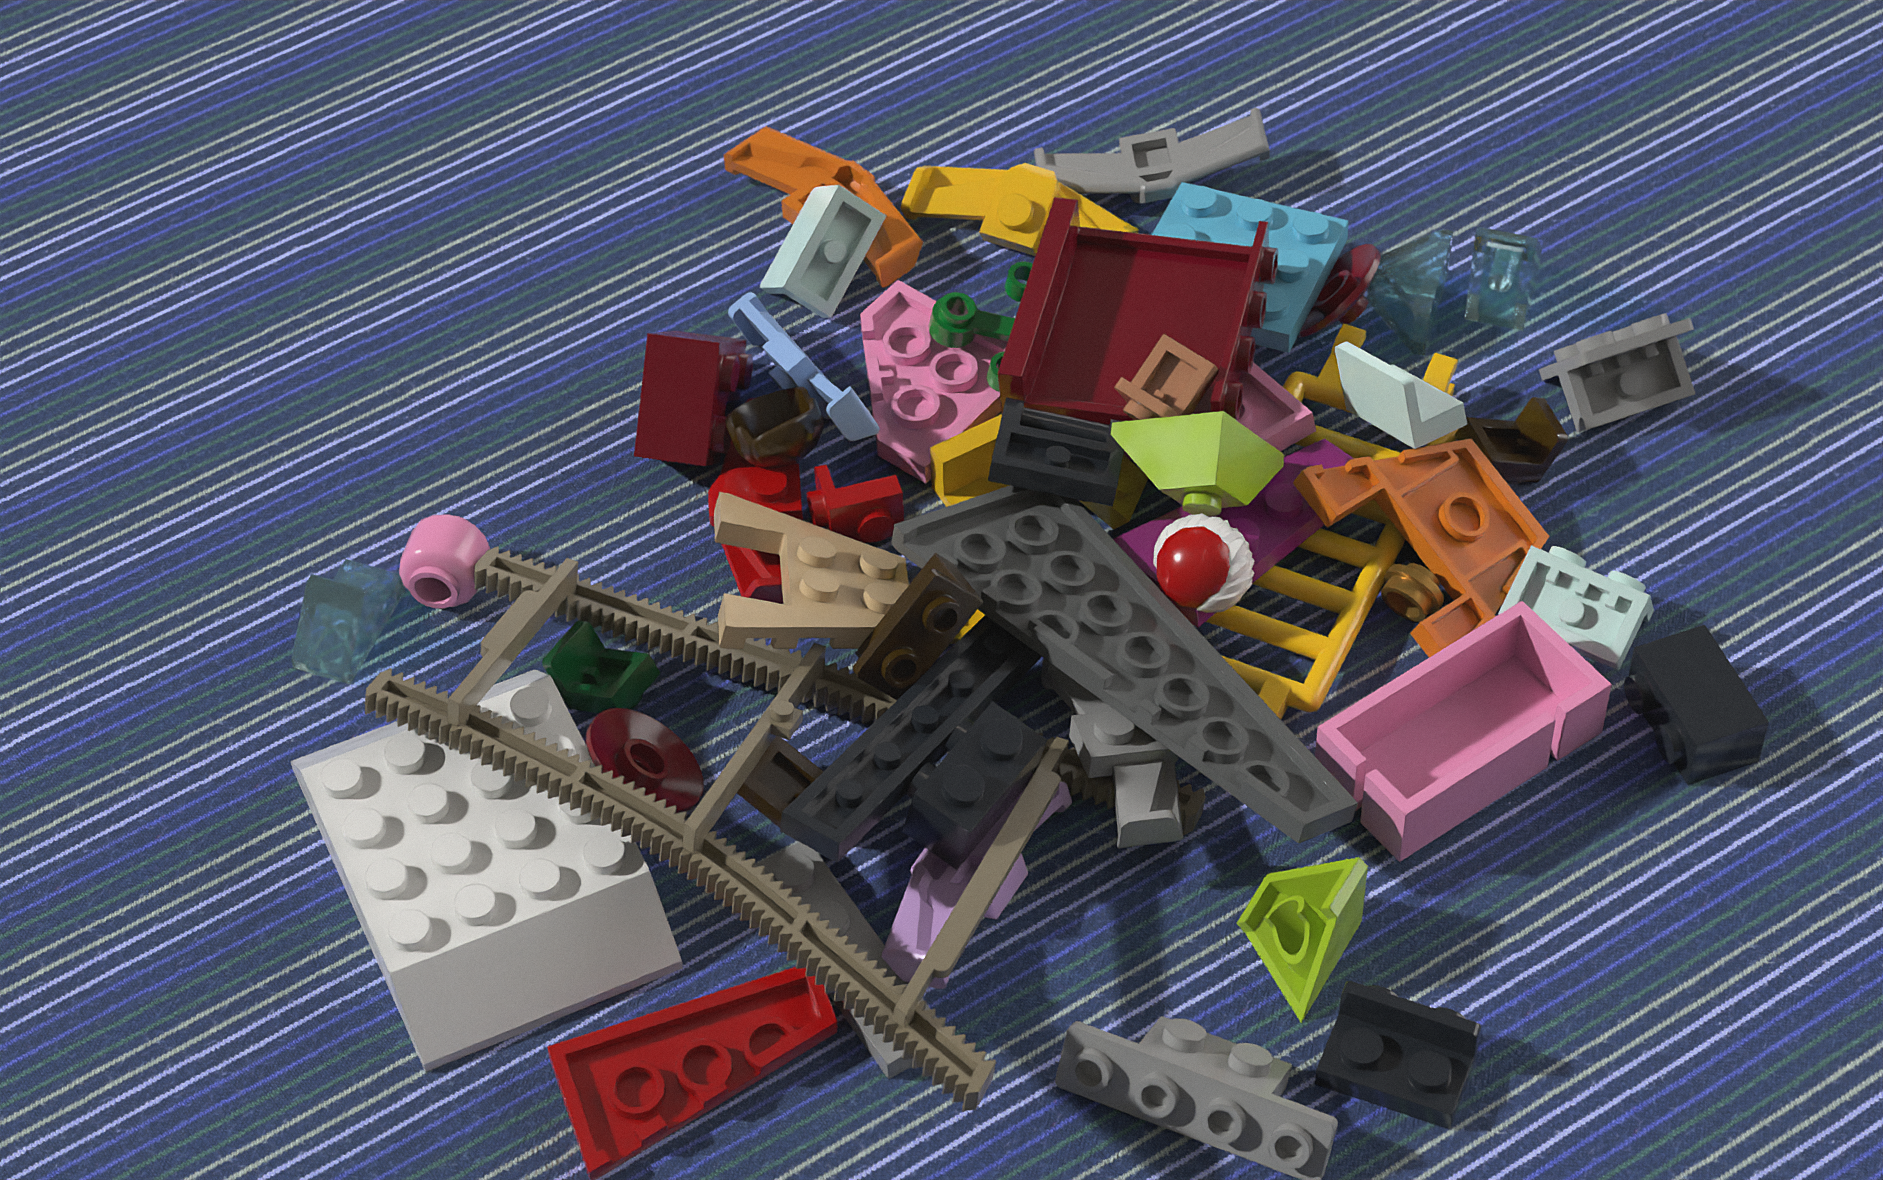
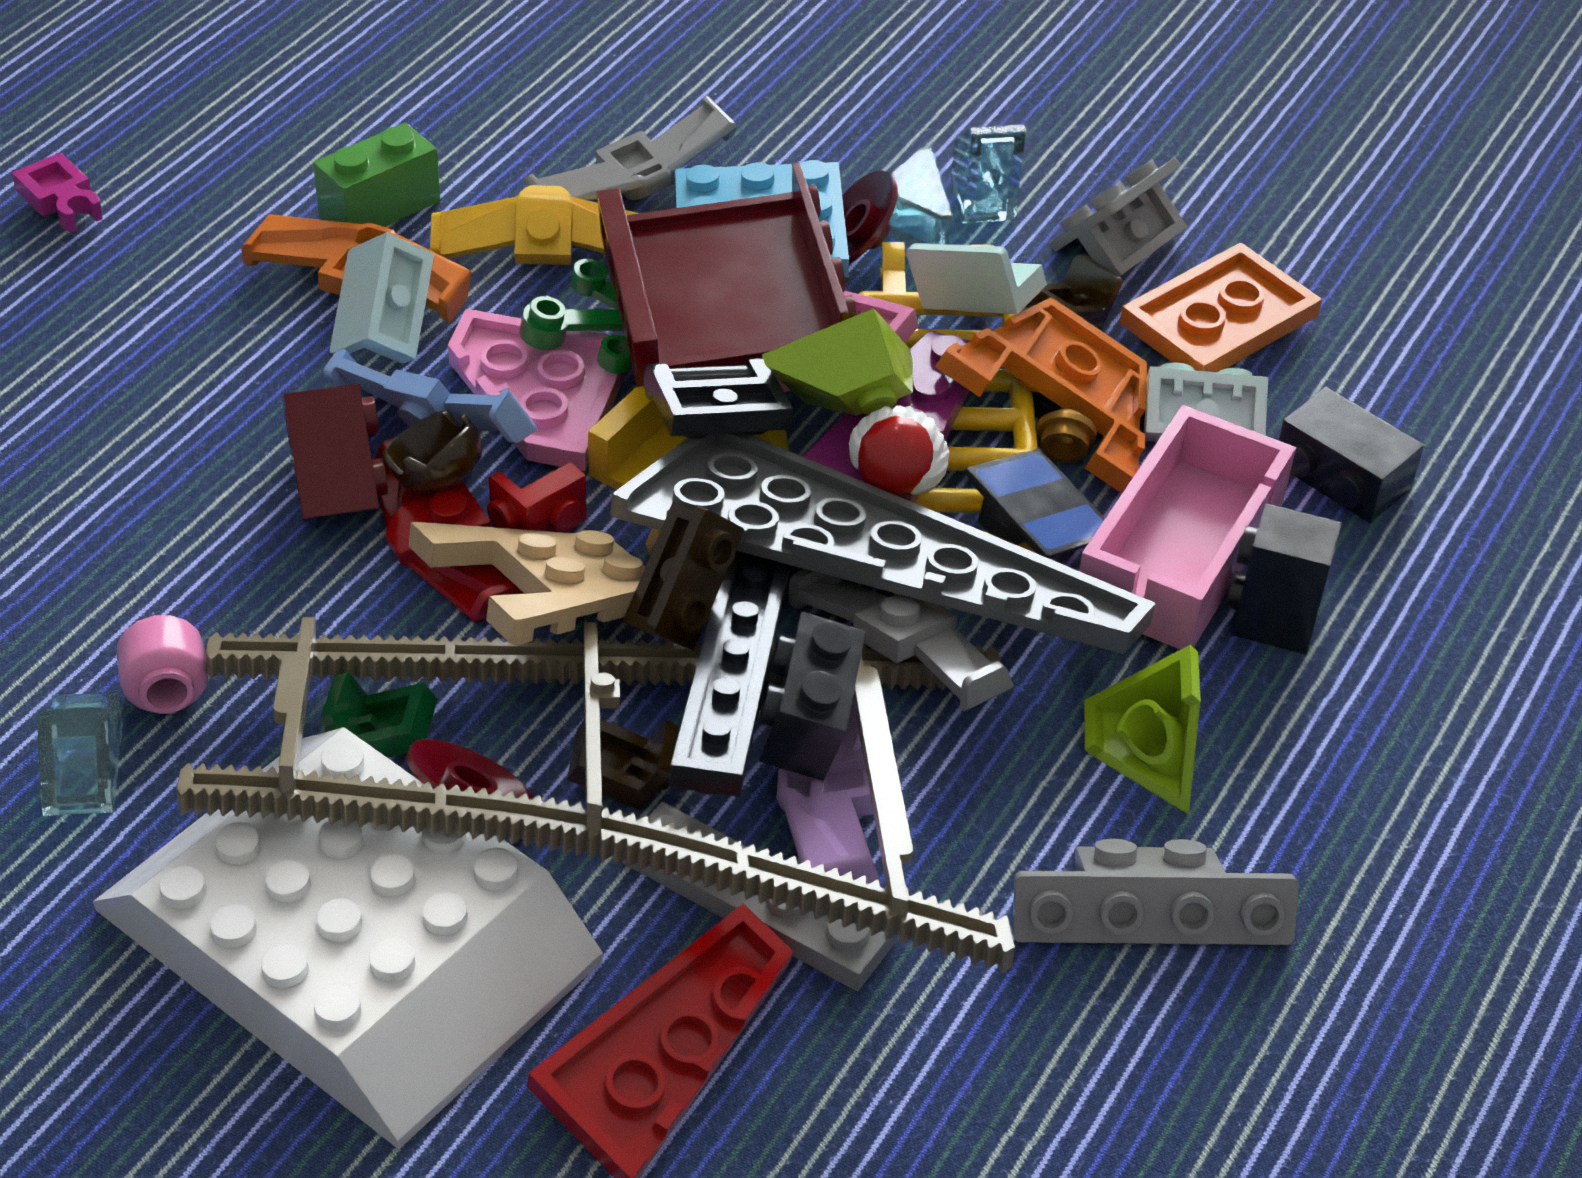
camera: 30 degrees left, 5 degrees down
nougat bracket [1114,334,1219,420] -> none
black bracket [1315,981,1481,1130] -> none
none -> dark pink plate [12,152,103,232]
none -> bright green brick [313,122,441,227]
none -> piece [964,448,1105,559]
none -> orange plate [1120,242,1322,372]
none -> black brick [1226,503,1342,655]

